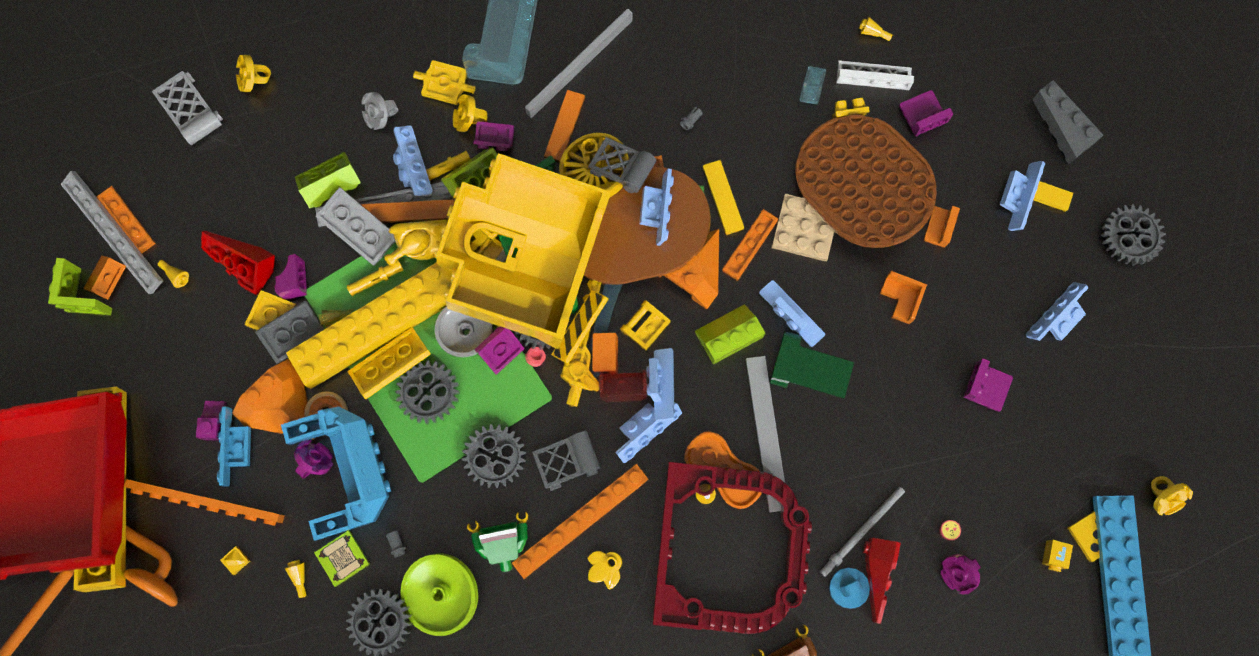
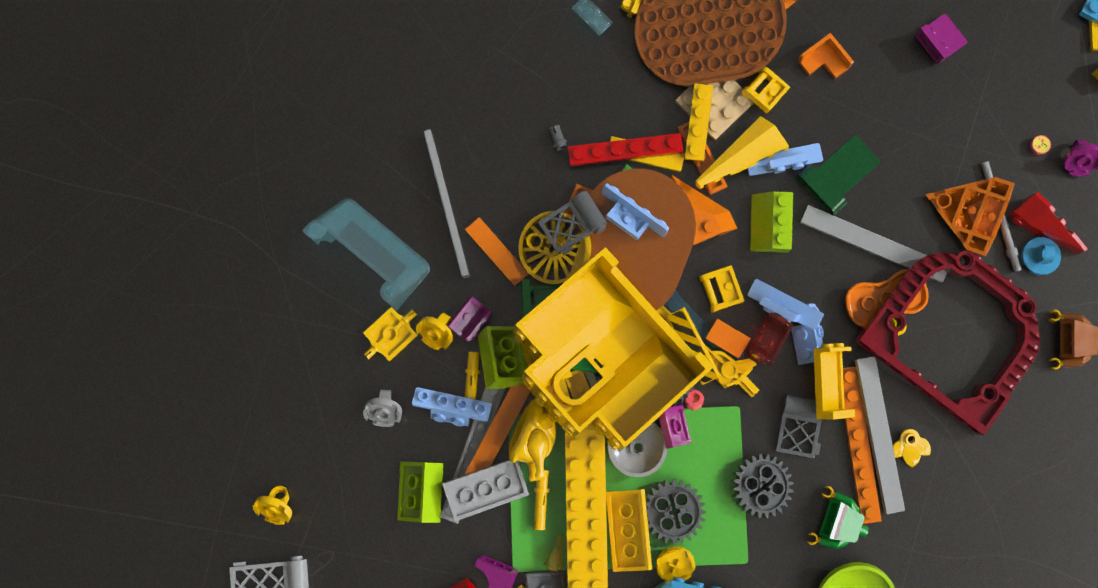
camera: 55 degrees left, 5 degrees up
none -> red plate [568,133,683,167]
none -> yellow tile [656,546,695,581]
none -> yellow plate [685,84,713,162]
none -> yellow wedge [695,116,789,189]
none -> yellow plate [742,67,790,113]
none -> yellow panel [814,343,855,420]
none -> light grey tile [855,356,905,514]
none -> orange wedge [925,177,1015,256]

